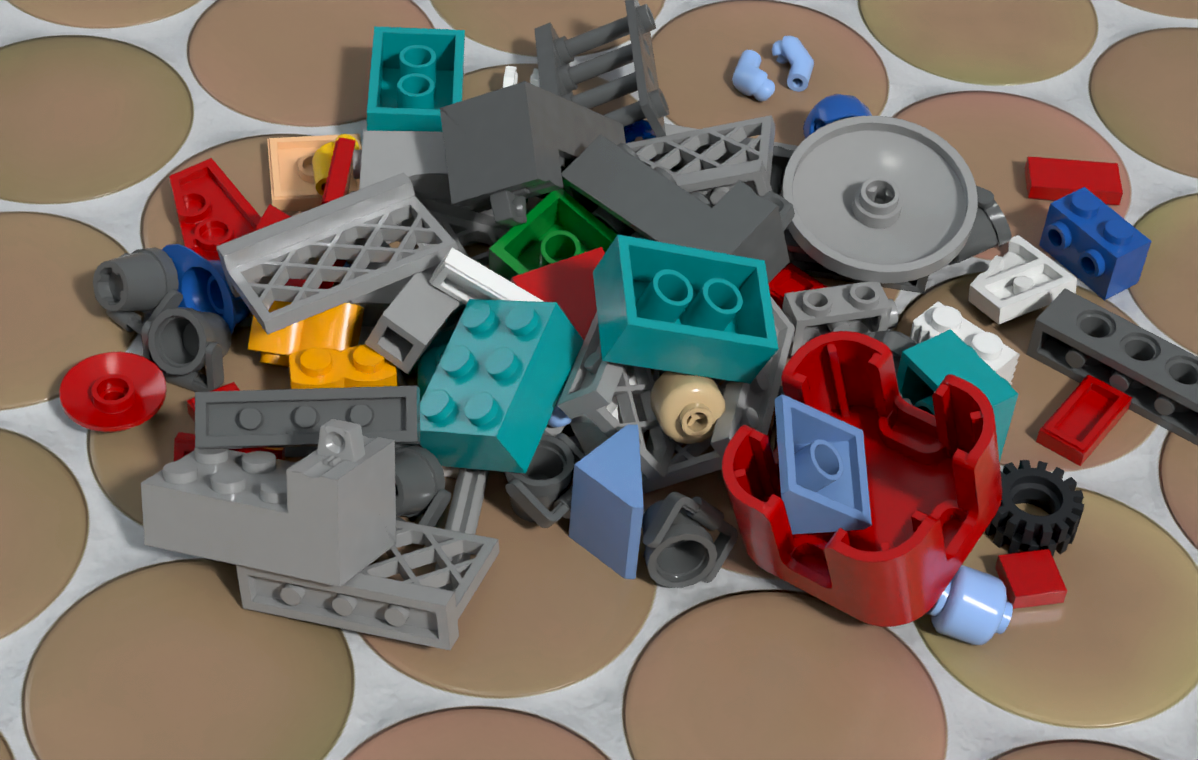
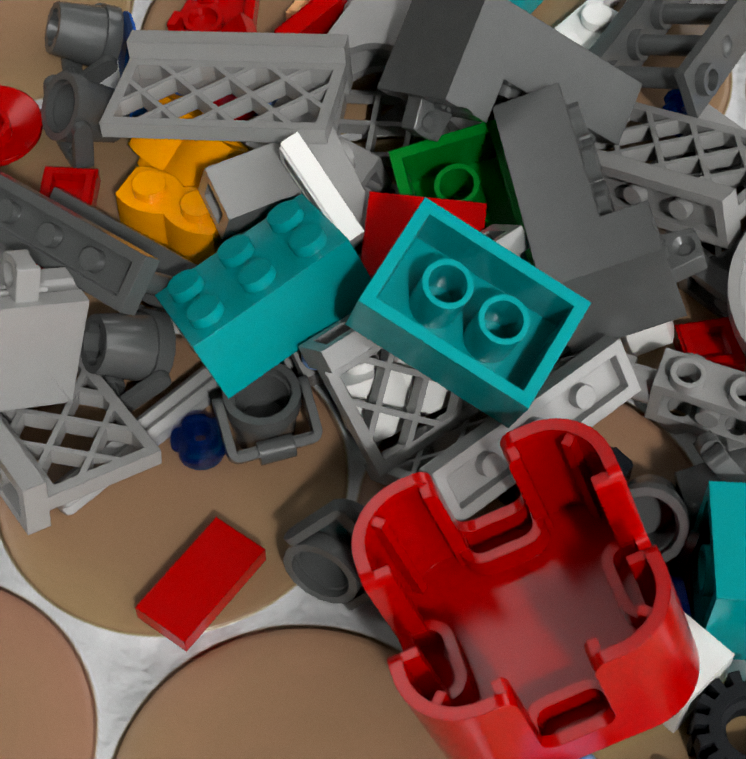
camera: 40 degrees right, 10 degrees up
medium blue slope [569,424,644,579] -> none
tan head [650,371,725,444] -> none
medium blue slope [775,394,872,535] -> none
none -> red tile [135,517,266,652]
none -> clear blue plate [170,413,226,470]

